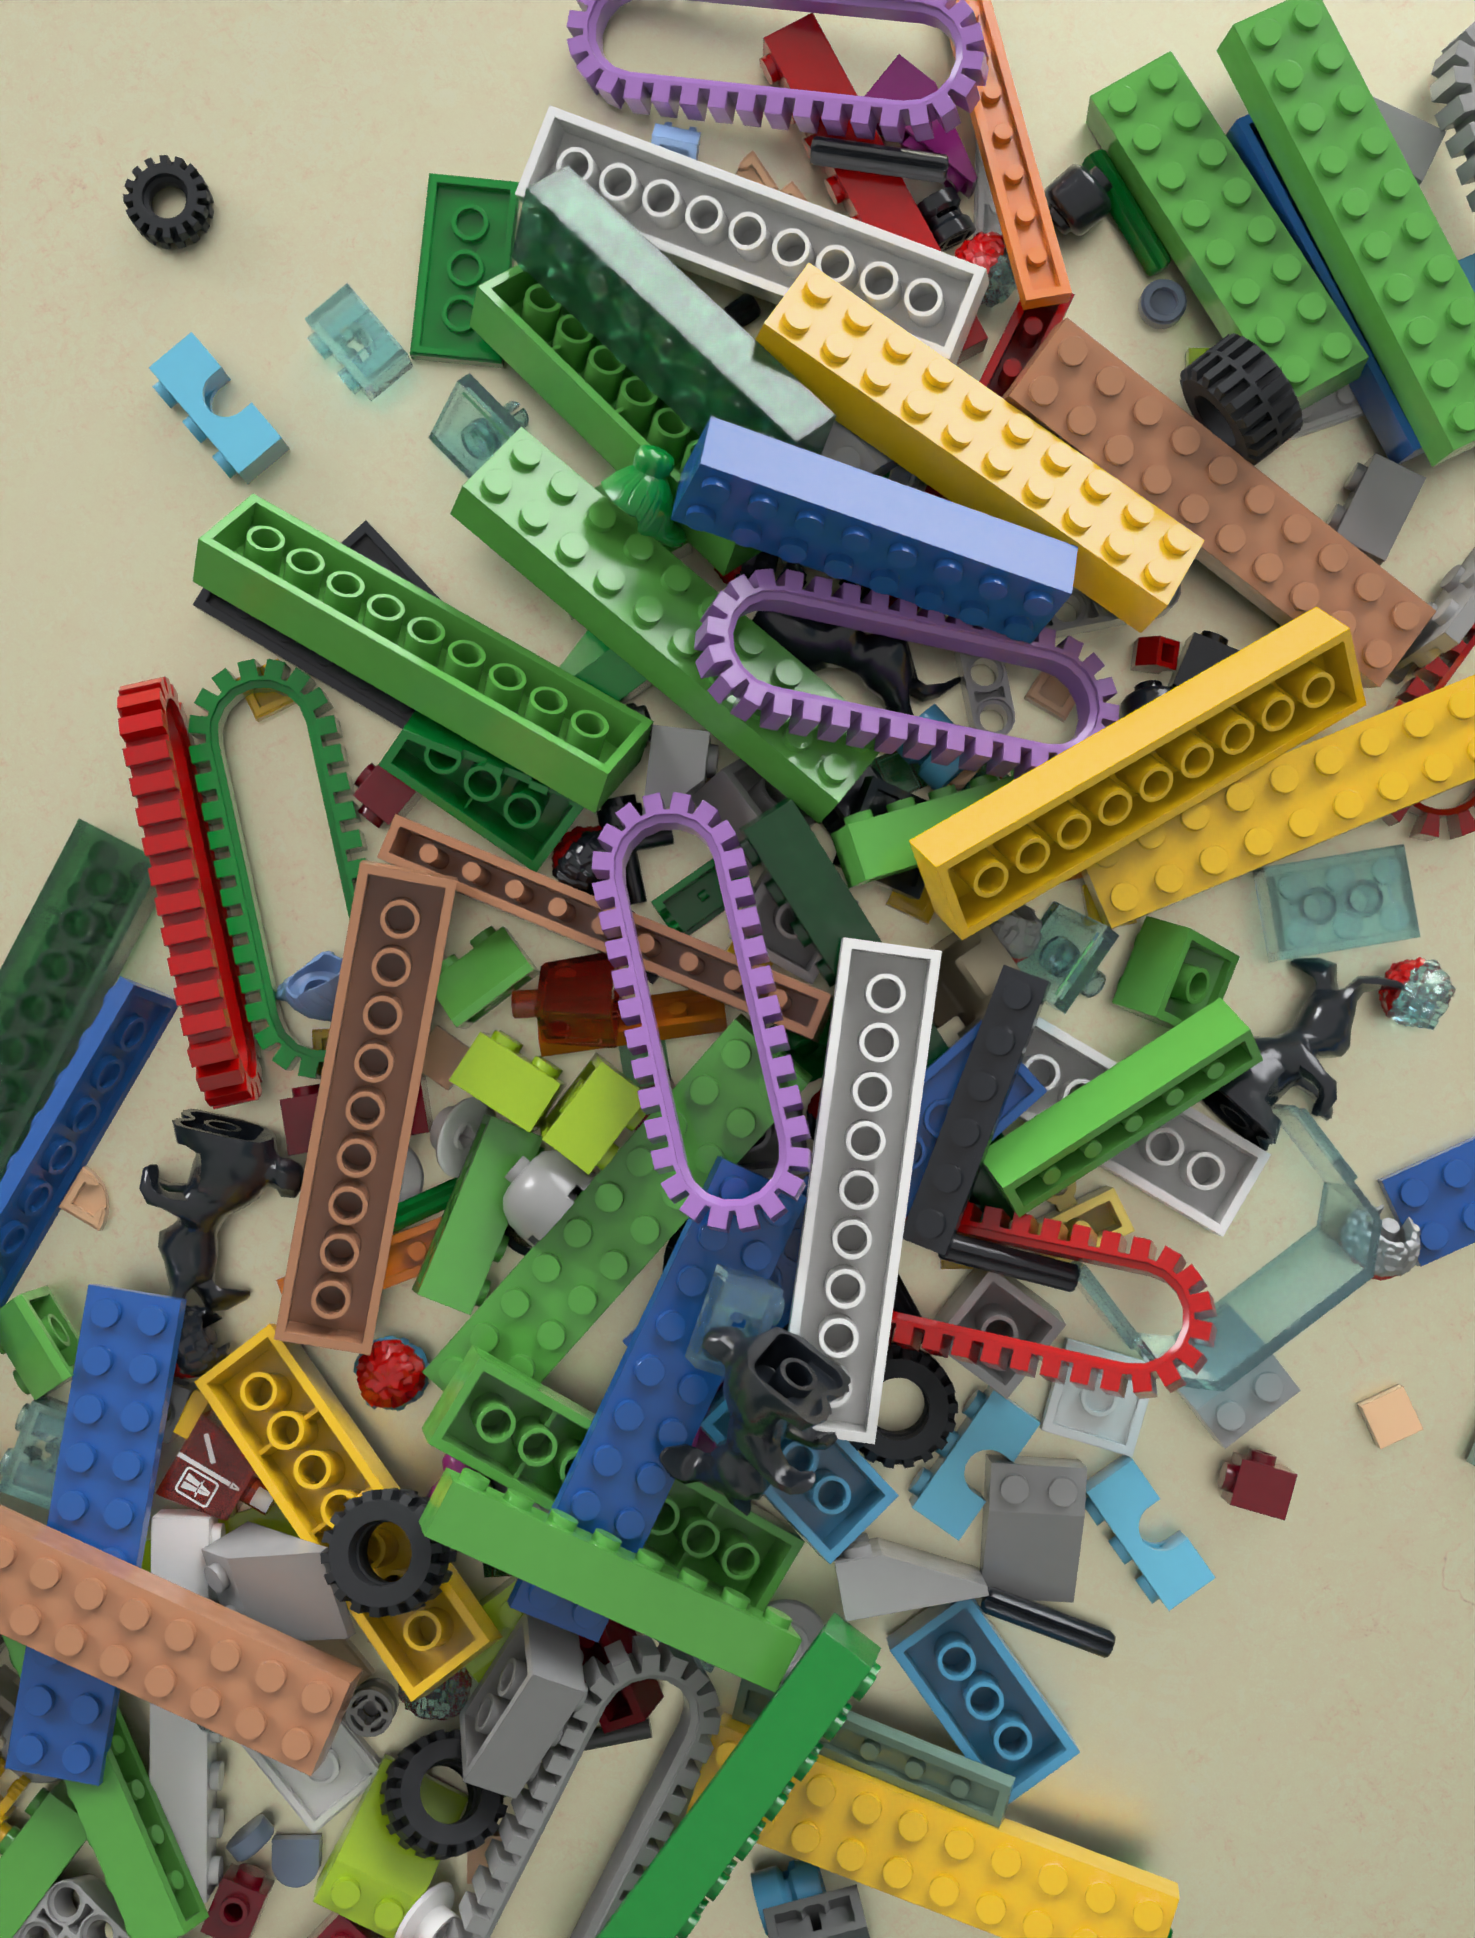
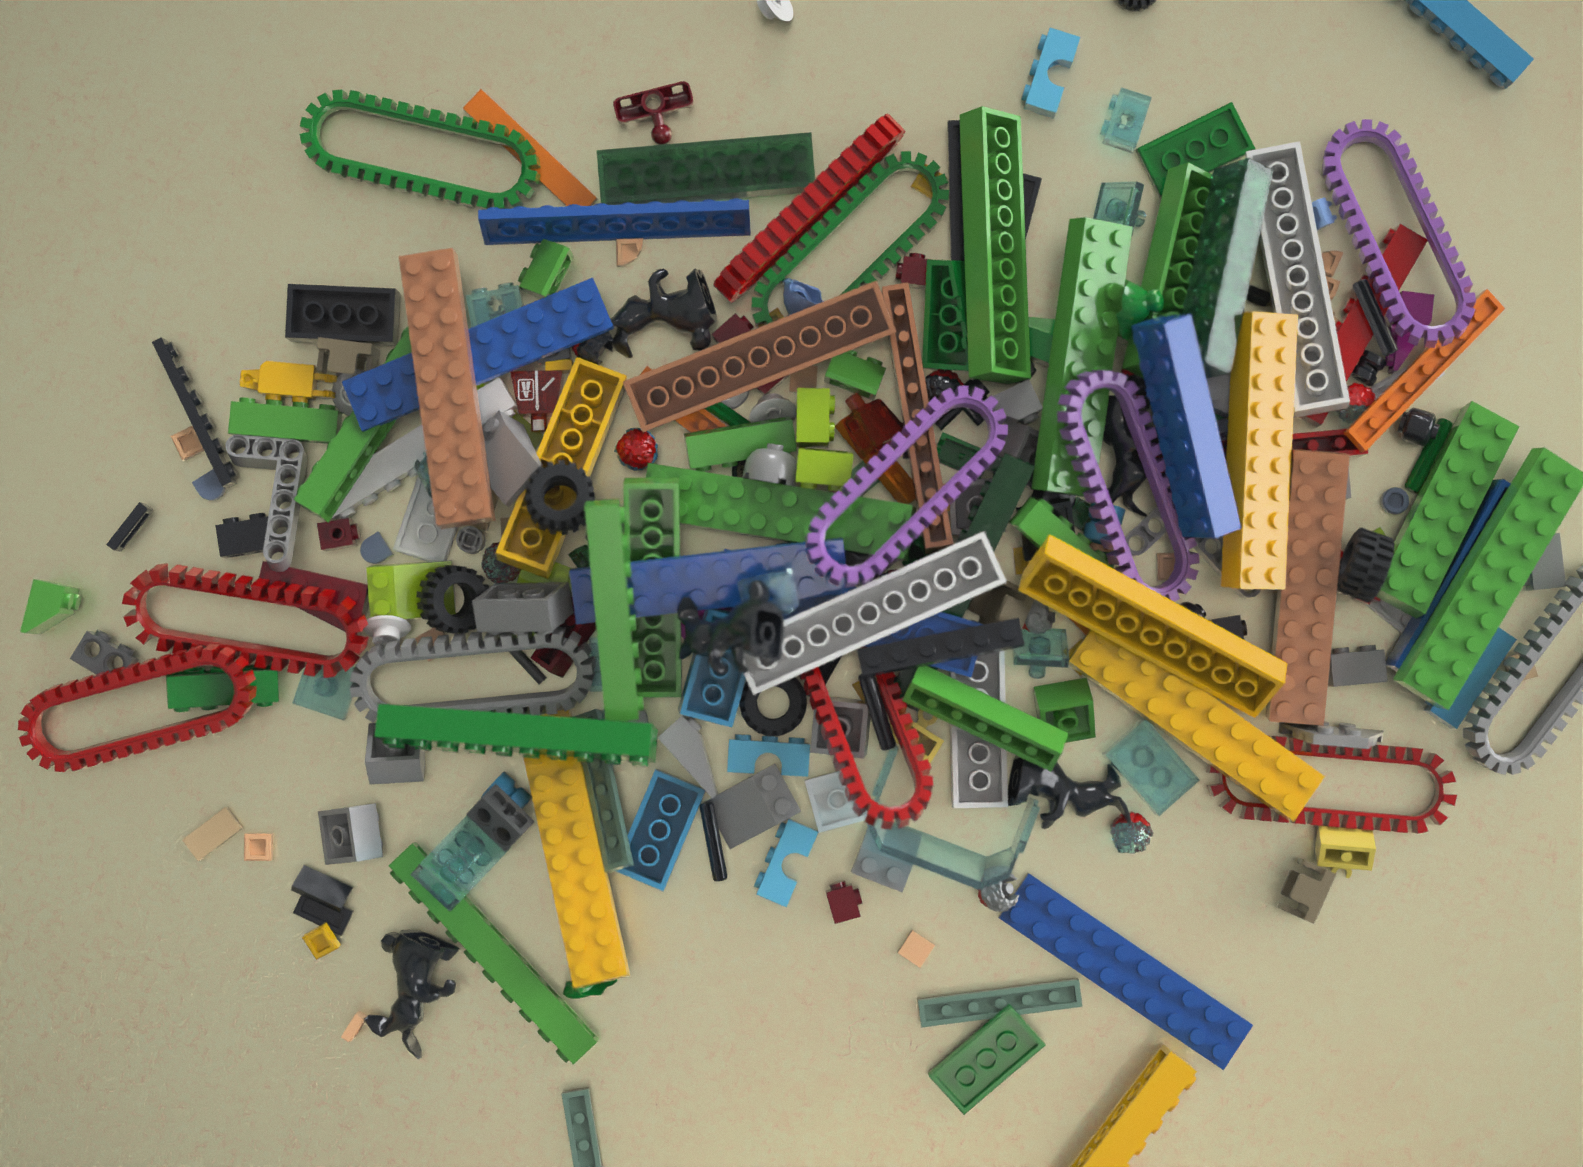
camera: 60 degrees right, 0 degrees up
sand blue tile [226,1814,274,1862] -> none
red piece [1130,636,1180,674] -> none

